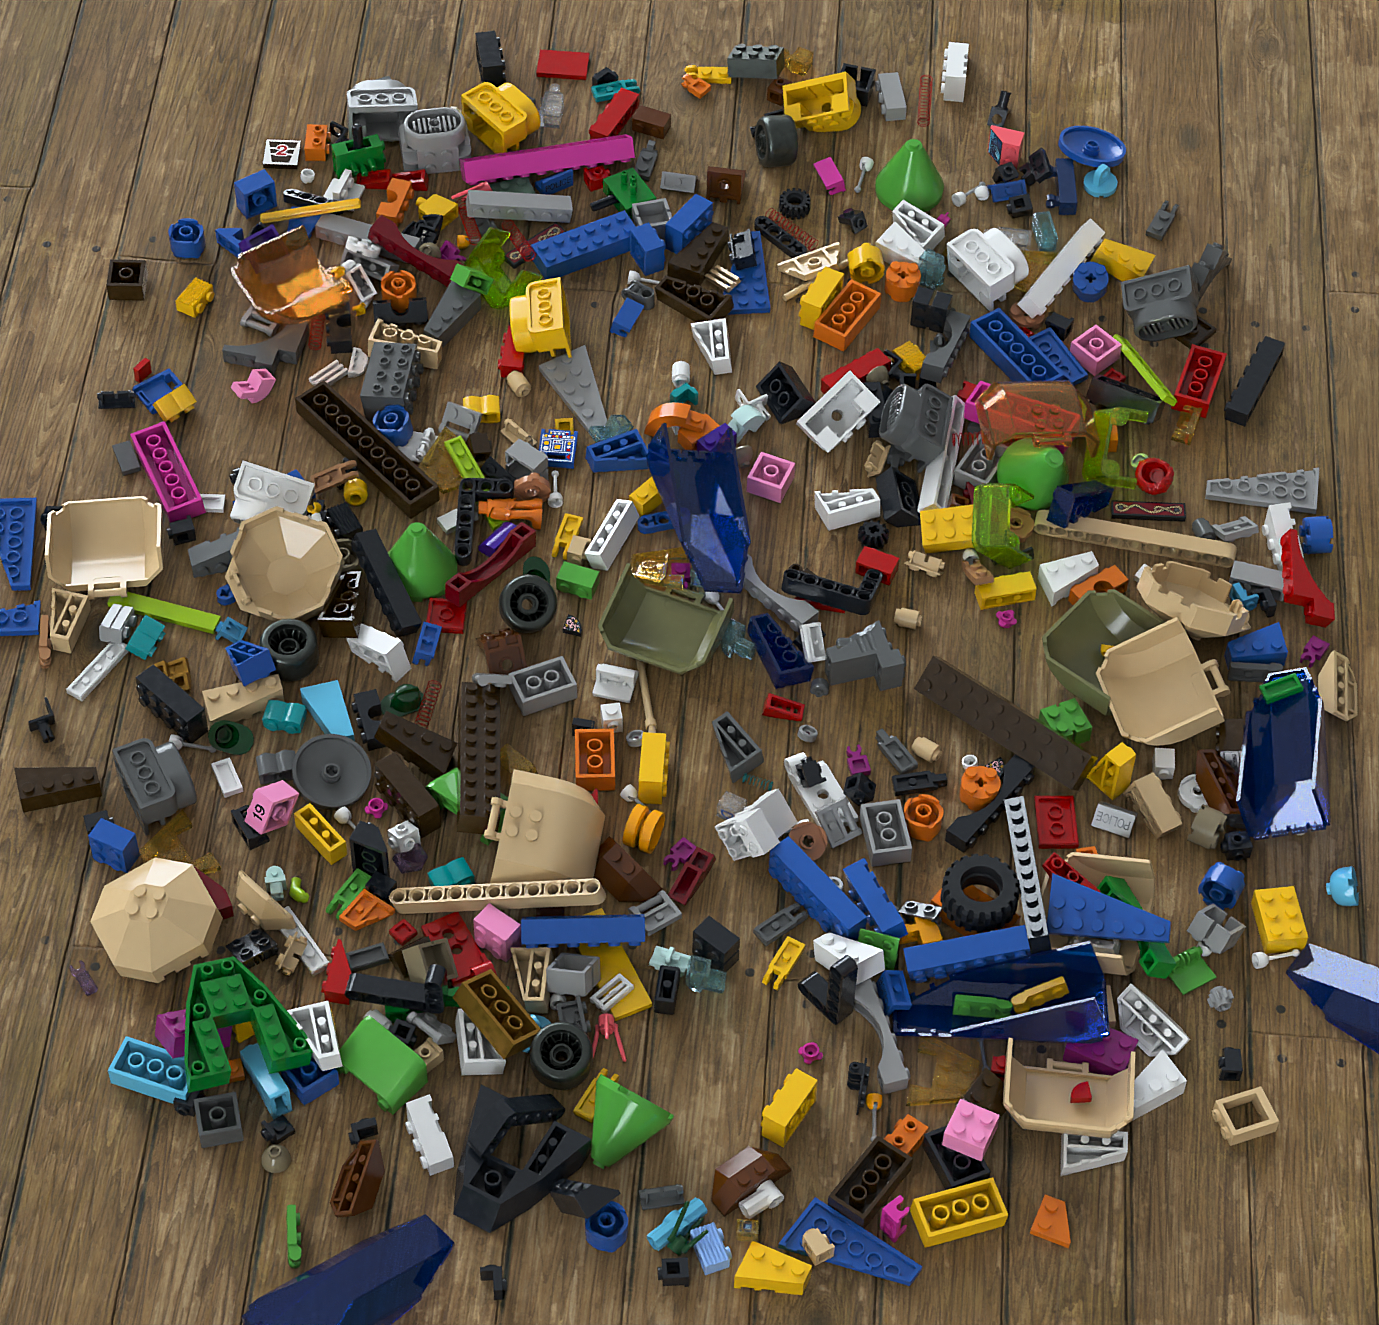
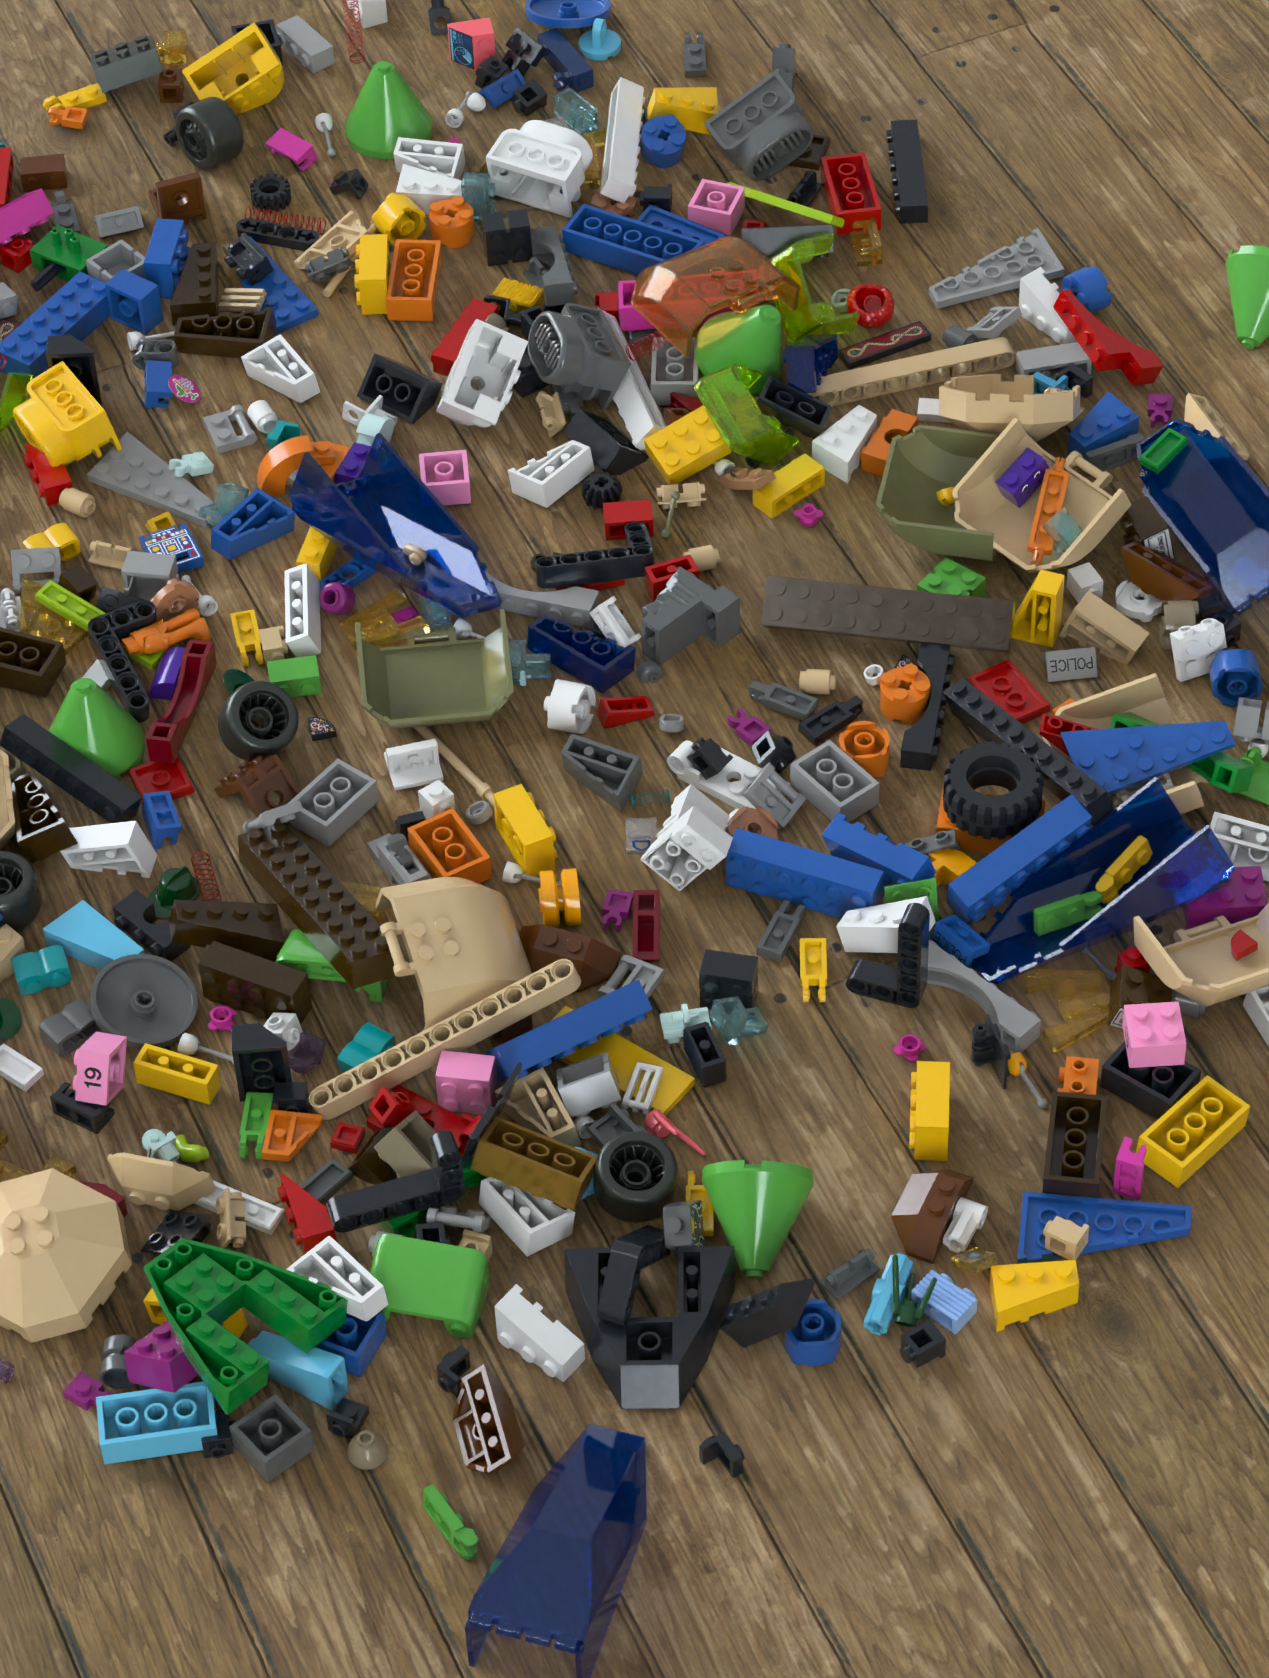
camera: 25 degrees left, 5 degrees down
none -> black slope [46,335,102,405]
none -> magenta plate [63,1371,113,1411]
none -> dark grey wheel [100,1335,138,1389]
none -> sticker [168,375,201,403]
none -> light aqua plate [168,452,214,477]
none -> light grey plate [203,404,257,454]
none -> dark grey hinge [305,247,354,282]
none -> magenta head [319,582,356,615]
none -> light grey plate [367,833,432,885]
none -> red brick [368,1086,415,1127]
none -> tan arm [403,543,427,566]
none -> black piece [462,1062,522,1167]
none -> white brick [543,679,596,734]
none -> red brick [644,554,699,602]
none -> olive hinge [661,491,680,539]
none -> dark grey torso [663,1200,704,1255]
none -> black slope [753,375,833,439]
none -> black hinge [787,170,823,207]
none -> dark purple brick [995,447,1050,508]
none -> orange plate [1027,457,1070,566]
none -> clear light blue brick [1042,507,1083,554]
none -> white plate [1170,618,1227,682]

